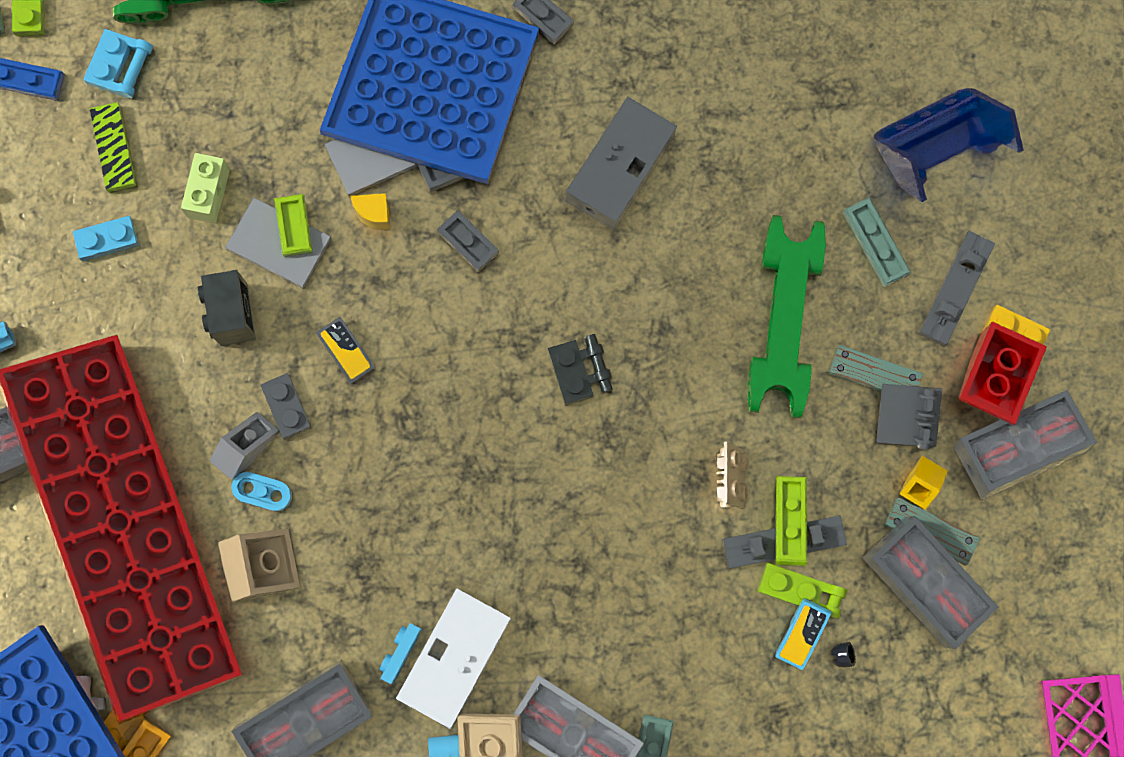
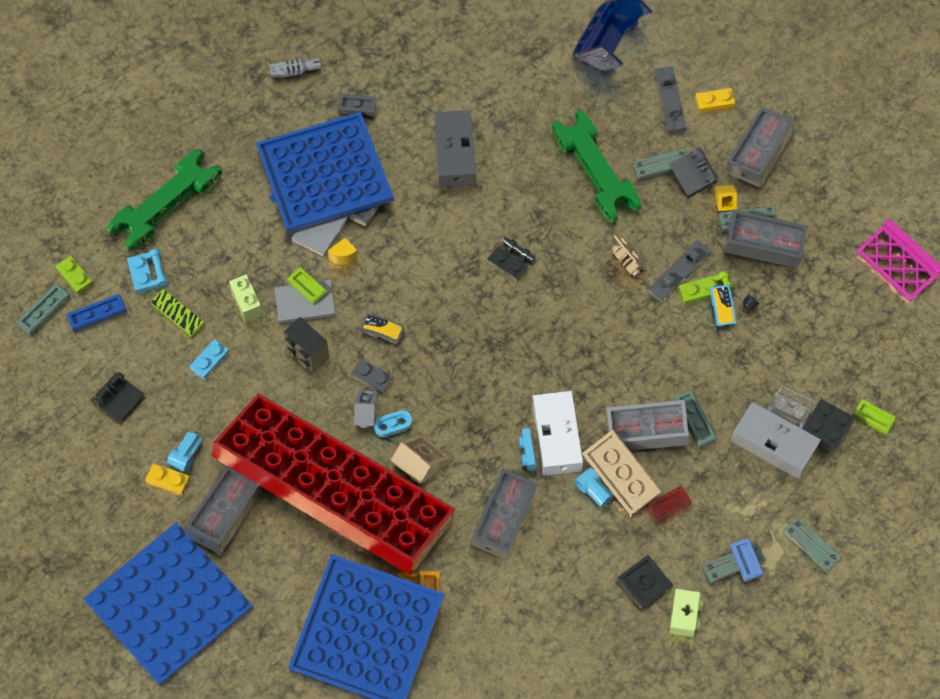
camera: 30 degrees left, 15 degrees down
dark grey plate [437,210,499,273] -> none
lime tile [776,476,807,566] -> none
sand green tile [842,197,911,287] -> none
red slope [958,321,1047,425] -> none

